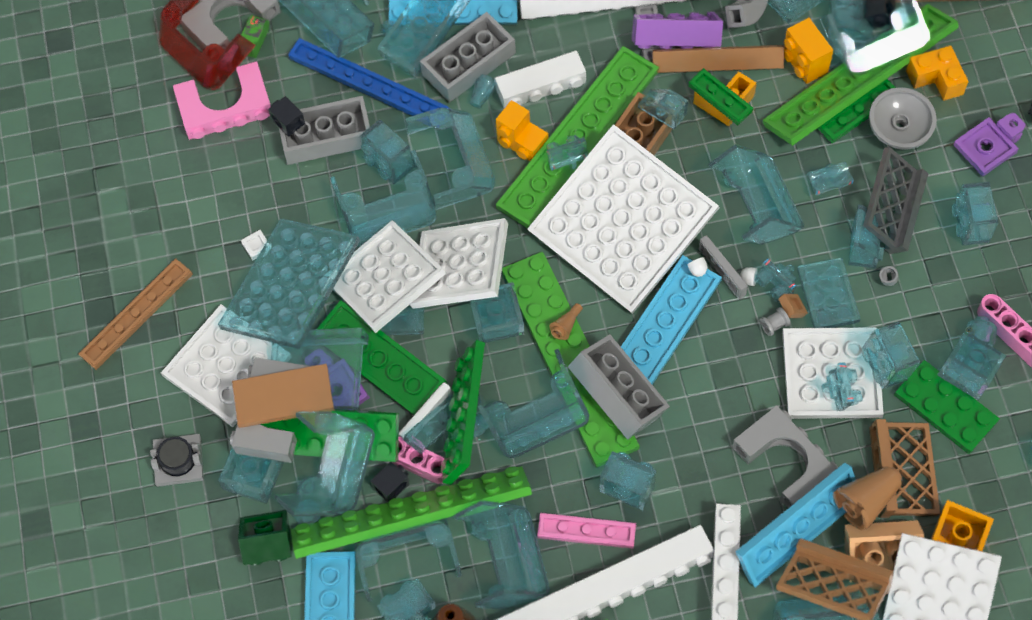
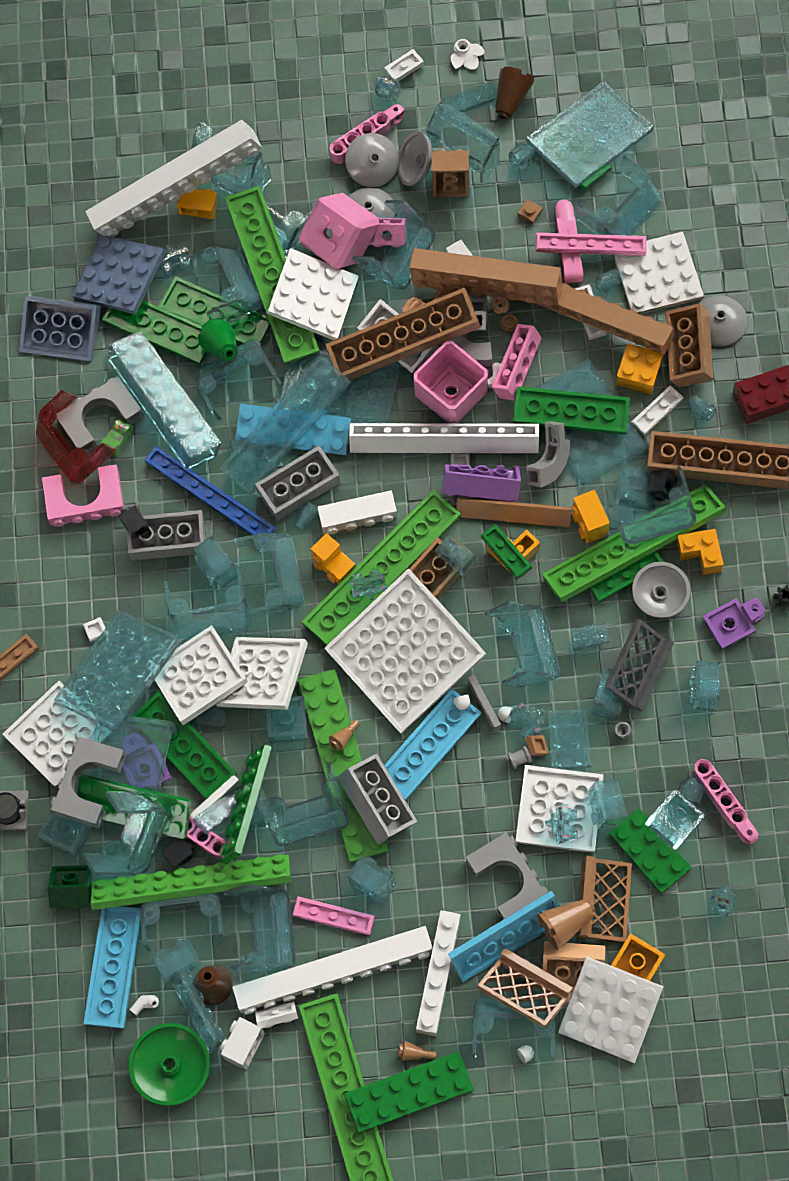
camera: 10 degrees right, 5 degrees up
medium nougat tile [232,364,334,428] -> none

